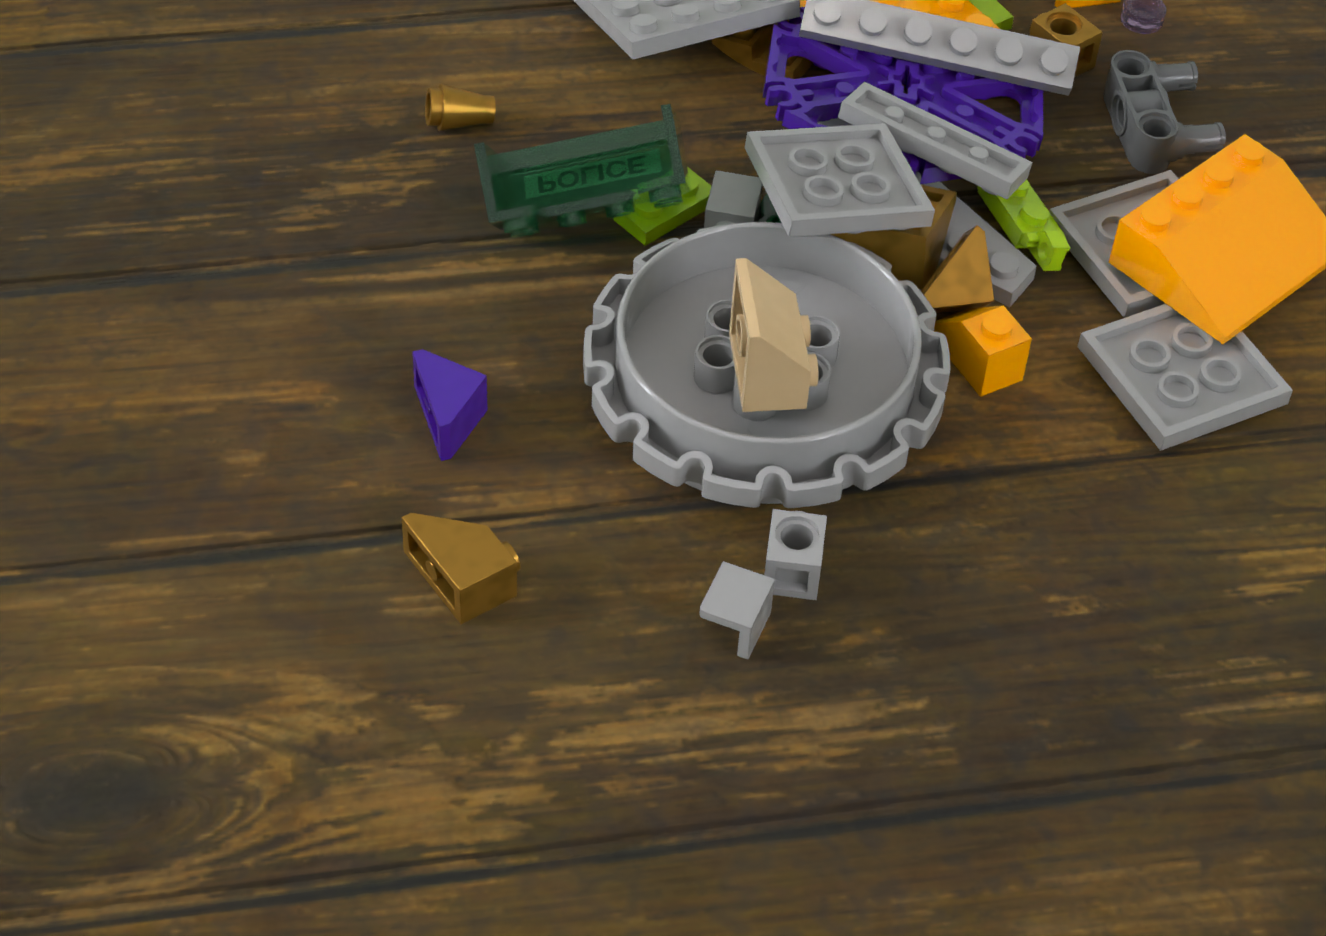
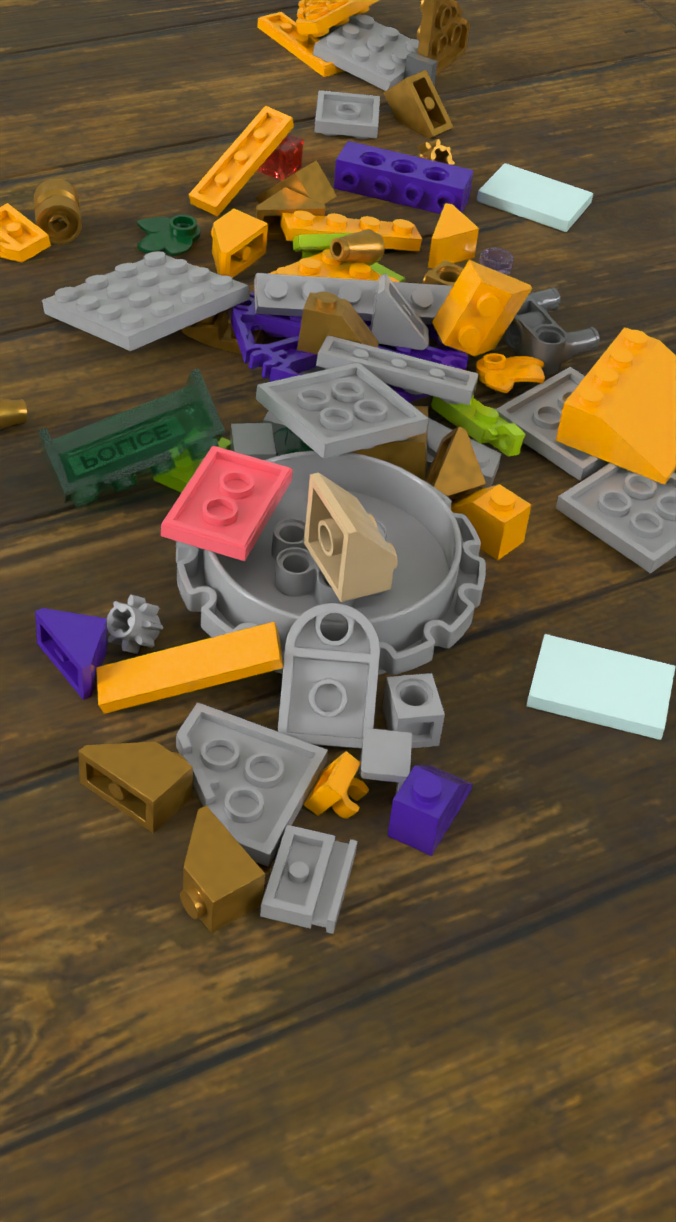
camera: 20 degrees left, 5 degrees down
none -> light orange tile [96,621,283,714]
none -> light grey gear [107,595,163,654]
none -> coral tile [161,446,293,561]
none -> light grey plate [176,702,328,867]
none -> pearl gold slope [180,805,265,933]
none -> light grey plate [260,825,358,934]
none -> light grey tile [278,603,380,748]
none -> pearl gold slope [297,292,379,354]
none -> light orange tile [303,751,369,819]
none -> light grey slope [370,273,429,350]
none -> dark purple slope [387,765,473,856]
none -> light orange slope [432,260,532,356]
none -> light orange plate [475,353,545,393]
none -> light aqua tile [526,634,675,740]

